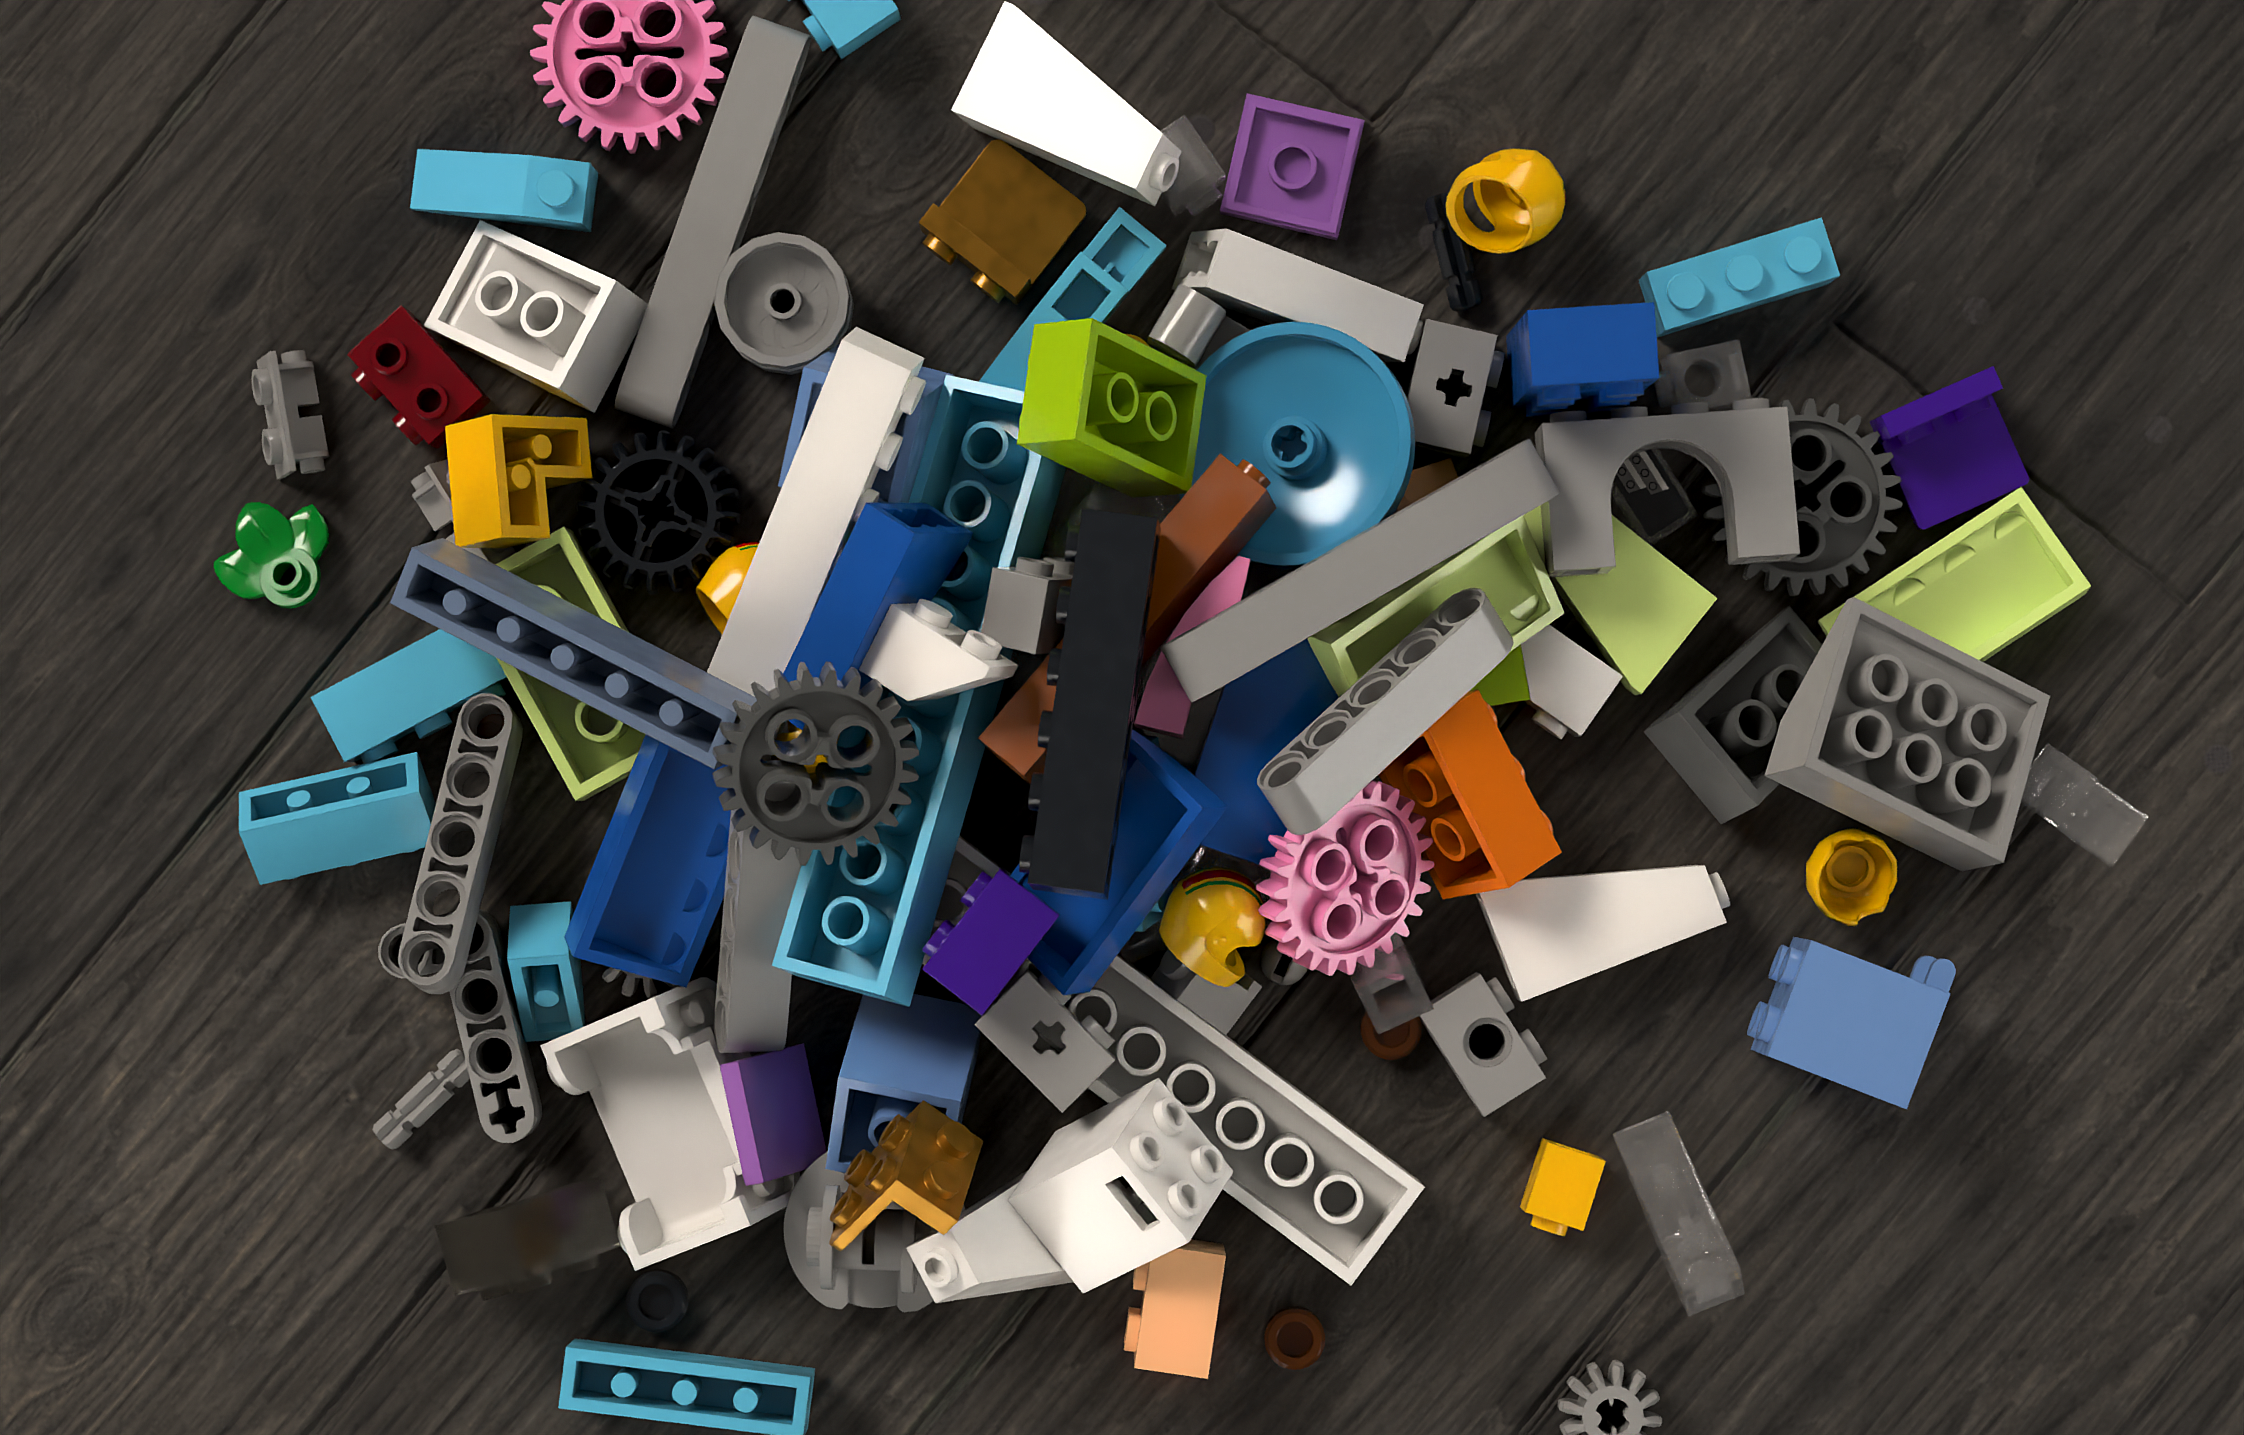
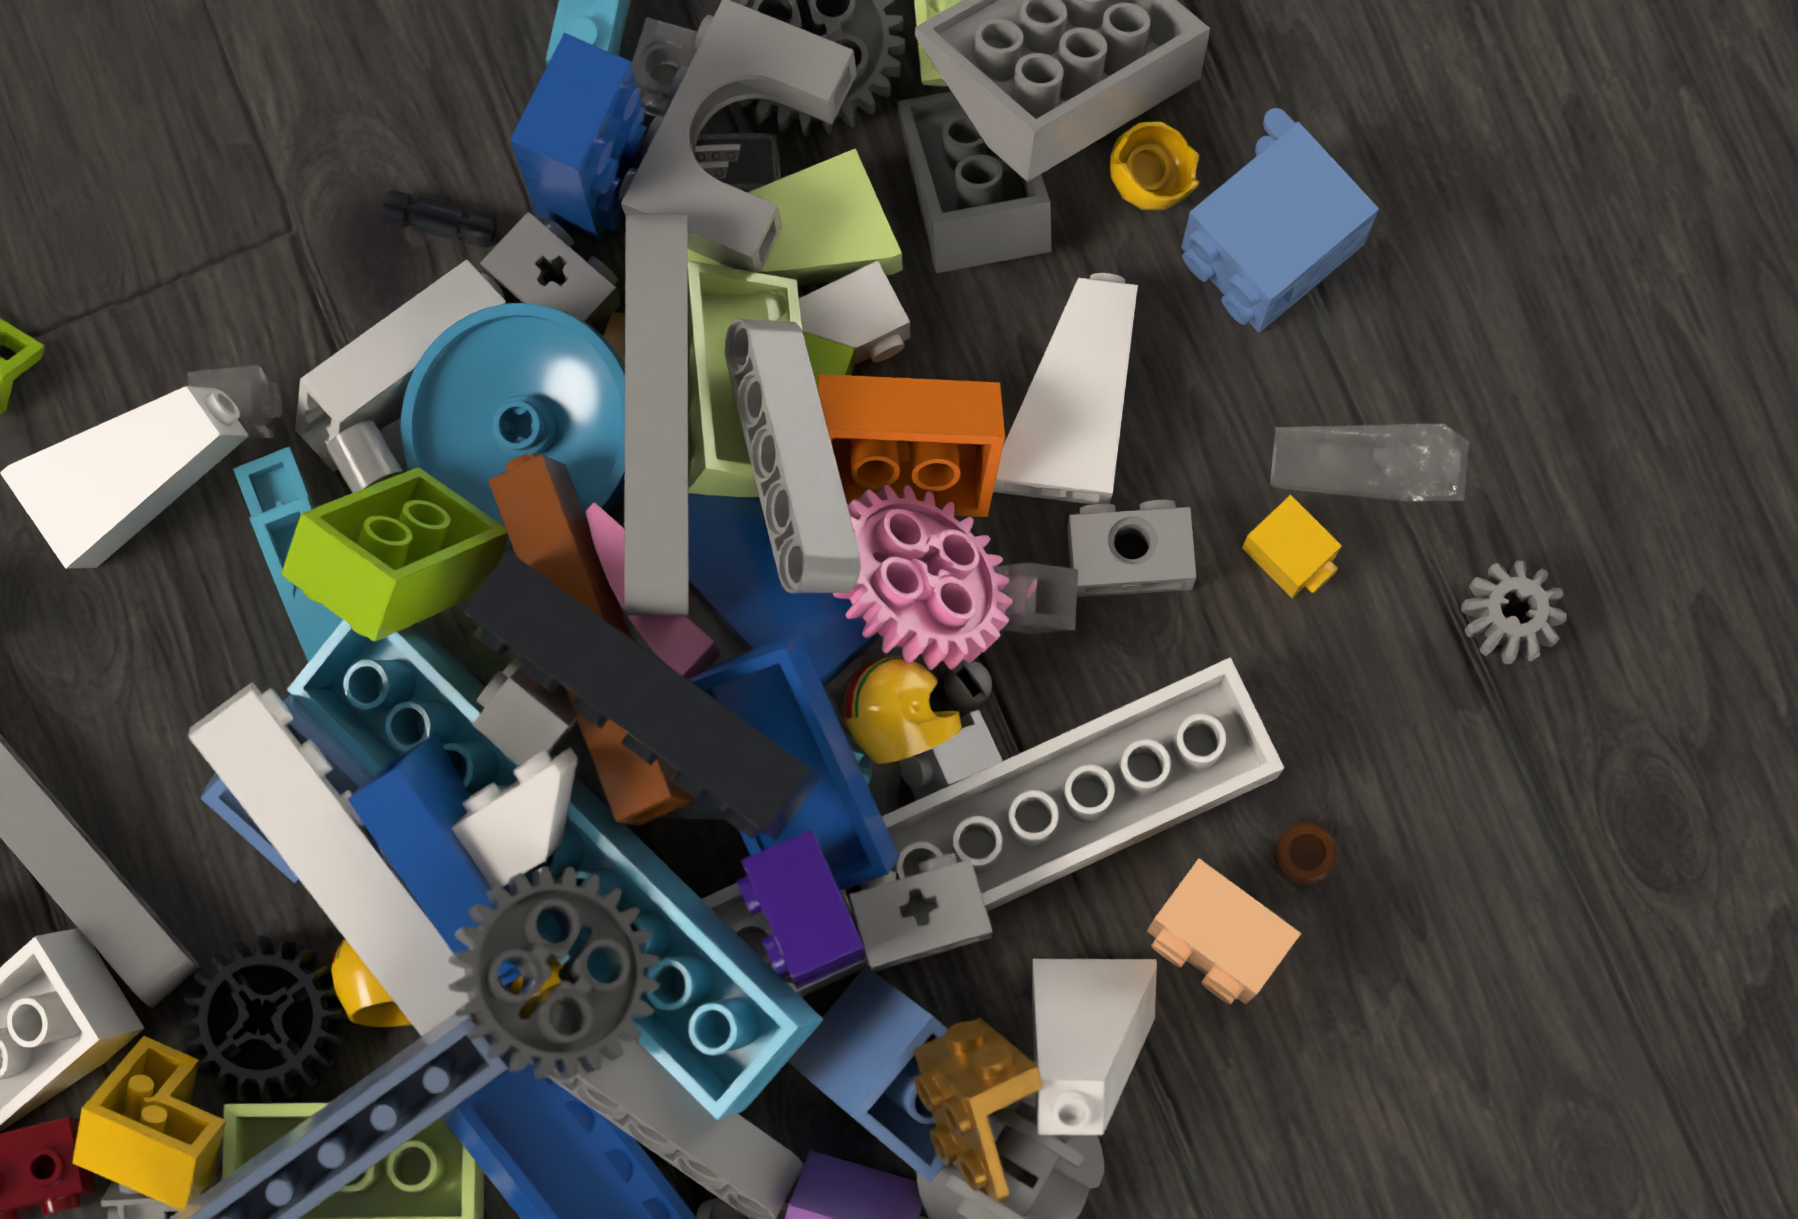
camera: 60 degrees left, 10 degrees down
light grey wheel [714,232,854,375] -> none
pearl gold bracket [918,140,1086,305] -> none
white container [1008,1078,1234,1293] -> none
medium lavender tile [1220,93,1365,240] -> none
reddish brown tile [1360,998,1422,1060] -> none
yellow helmet [1446,148,1566,254] -> none

